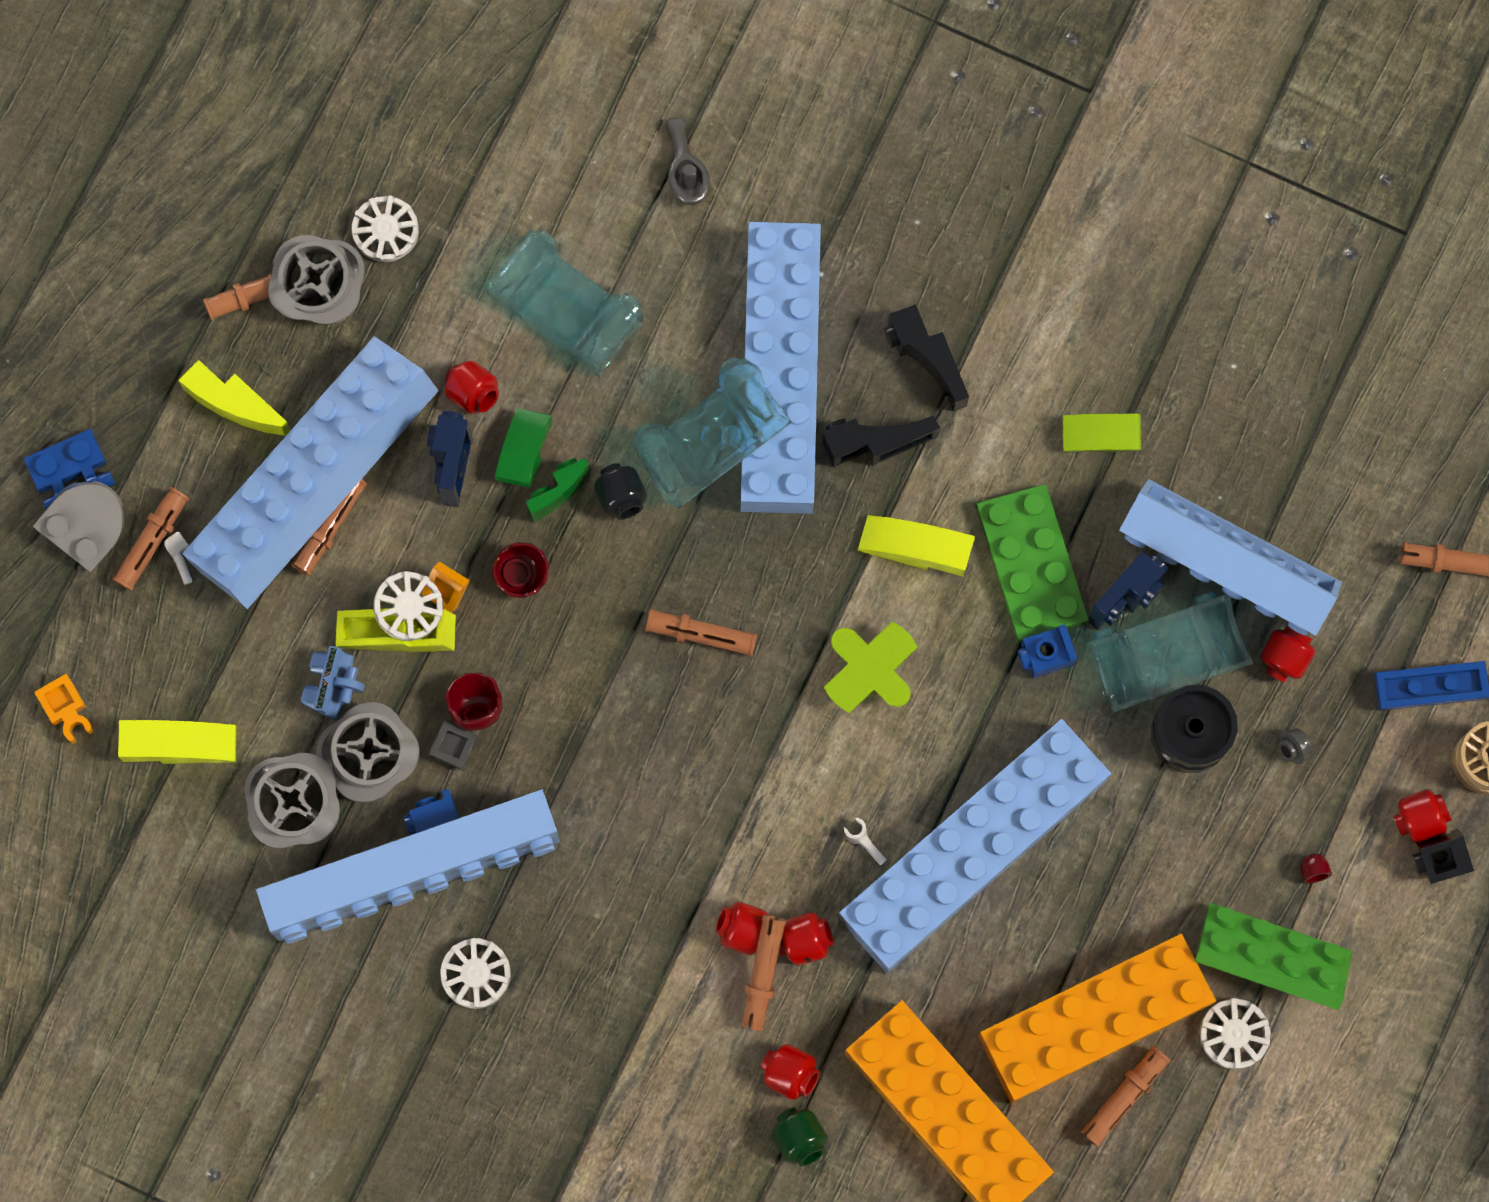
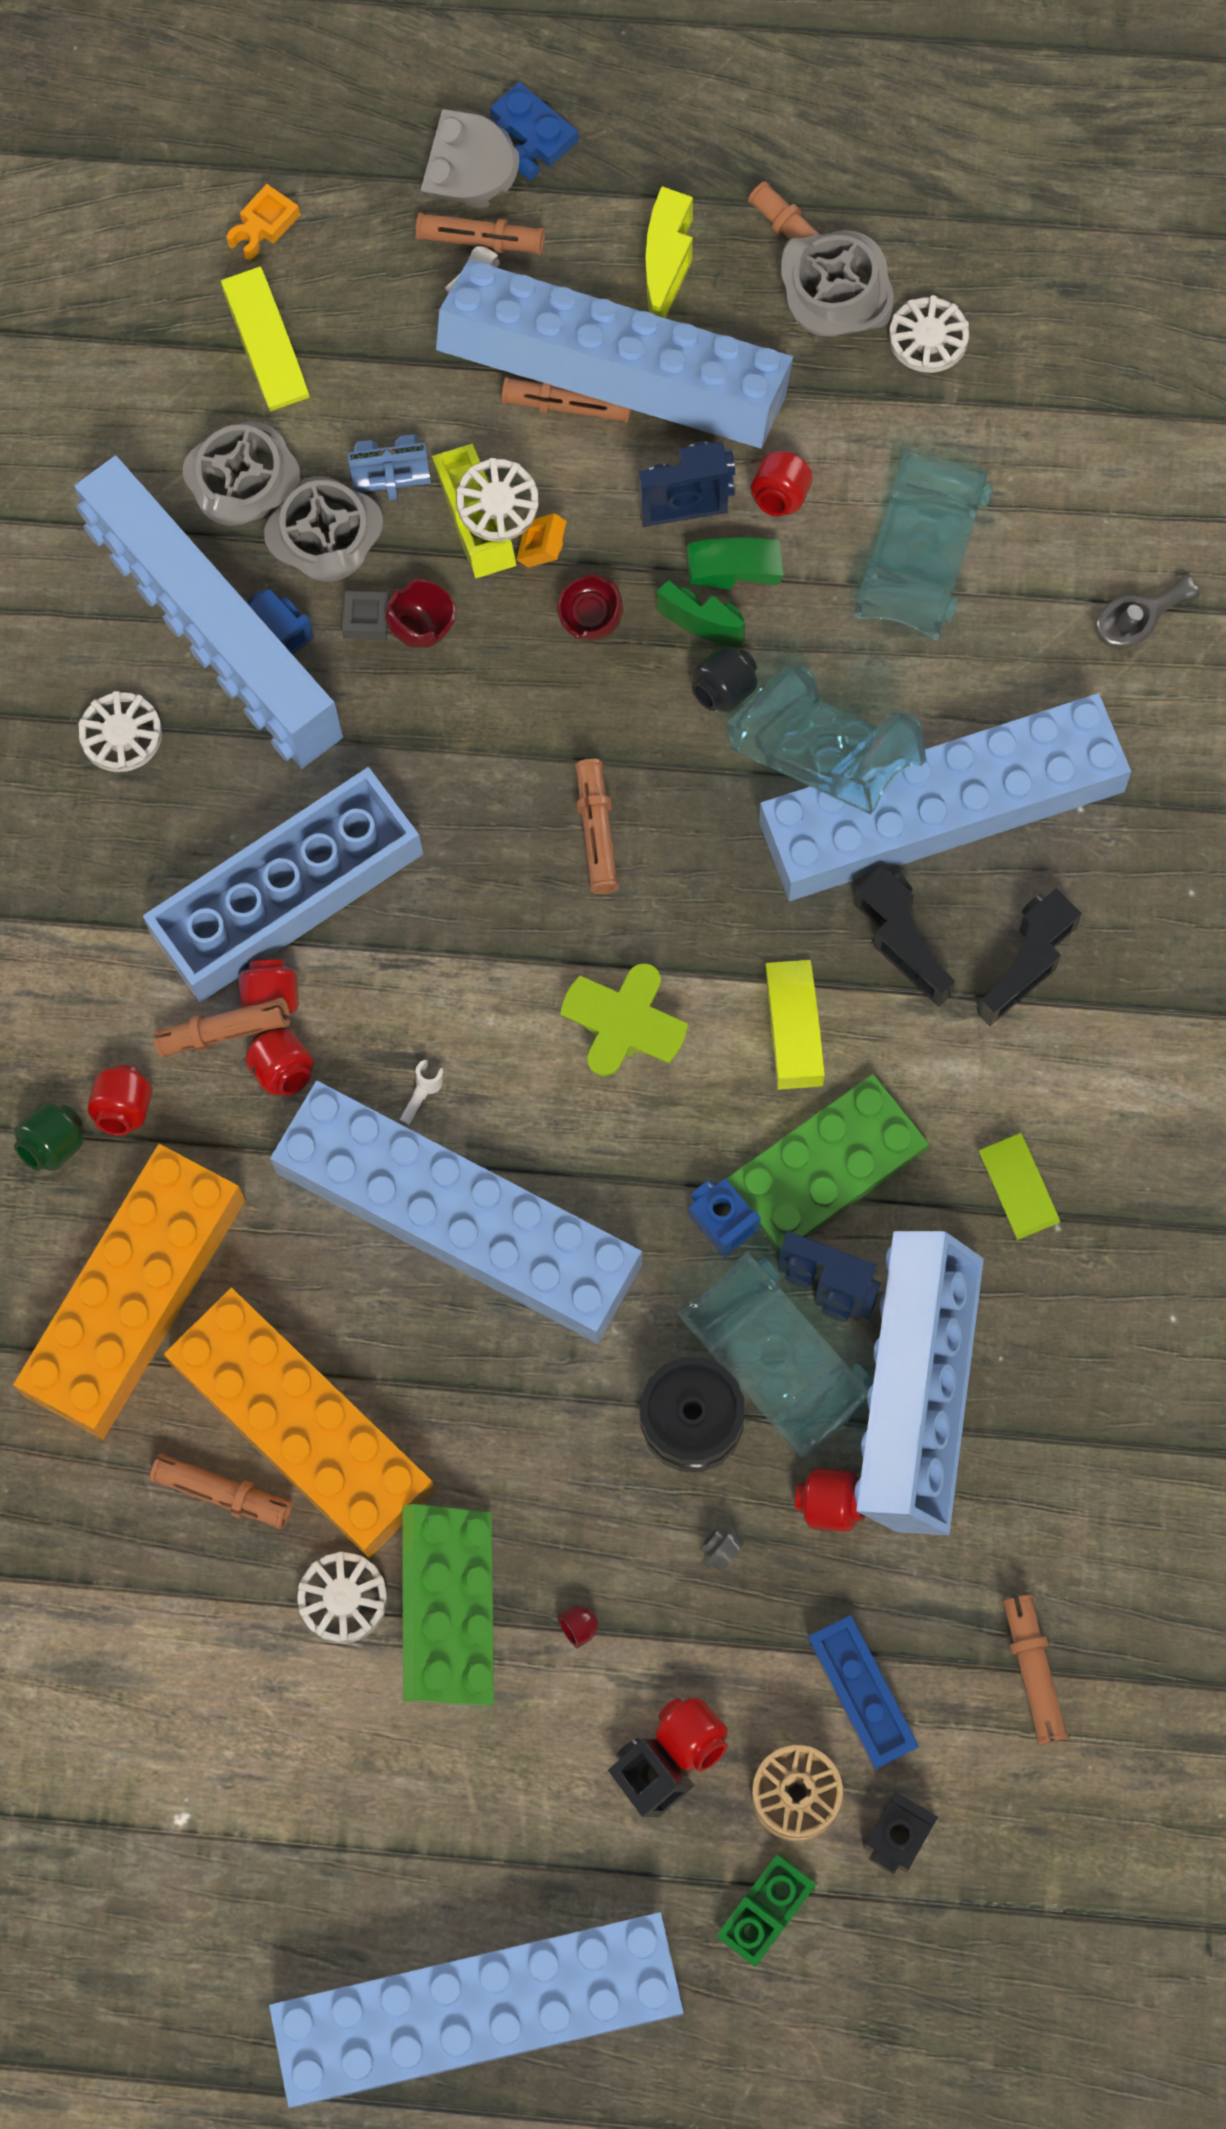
camera: 75 degrees right, 5 degrees down
none -> light blue brick [142,767,423,1003]

